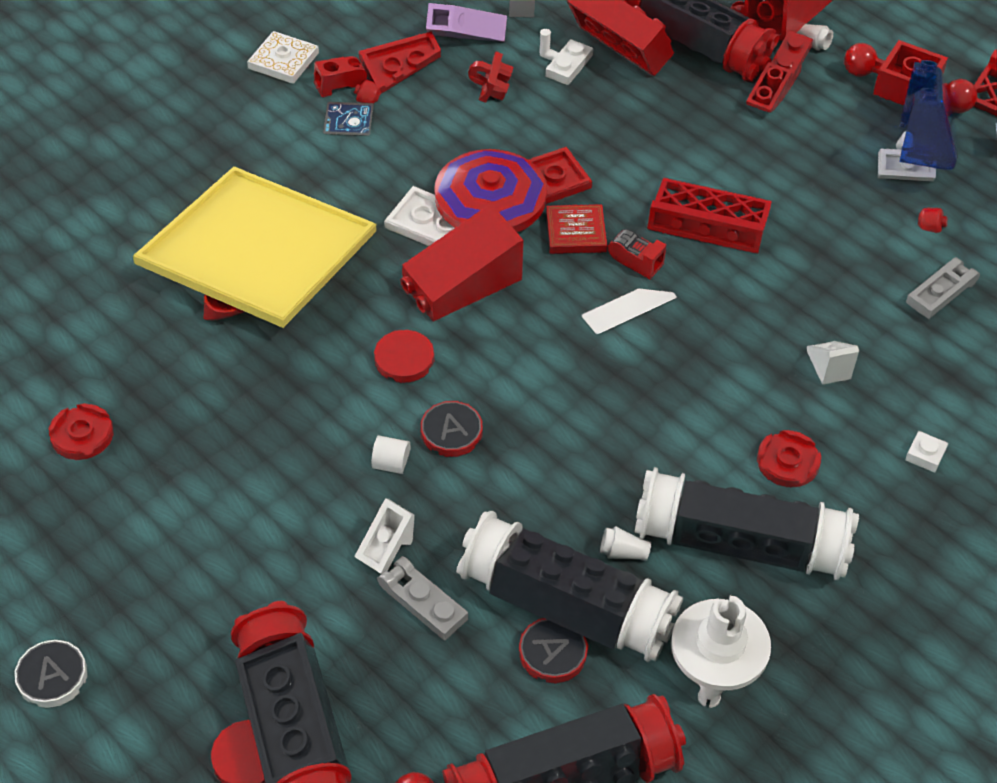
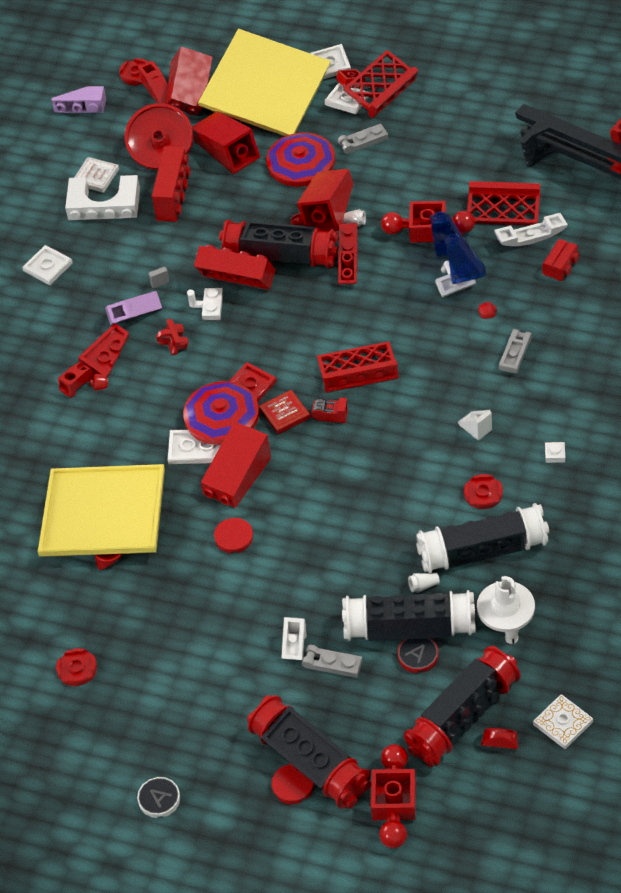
camera: 20 degrees left, 0 degrees up
white plate [247,31,319,84] -> none
sticker [323,102,374,135] -> none
white brick [371,435,411,474] -> none
black tile [421,401,483,457] -> none
white sticker [582,289,677,334] -> none

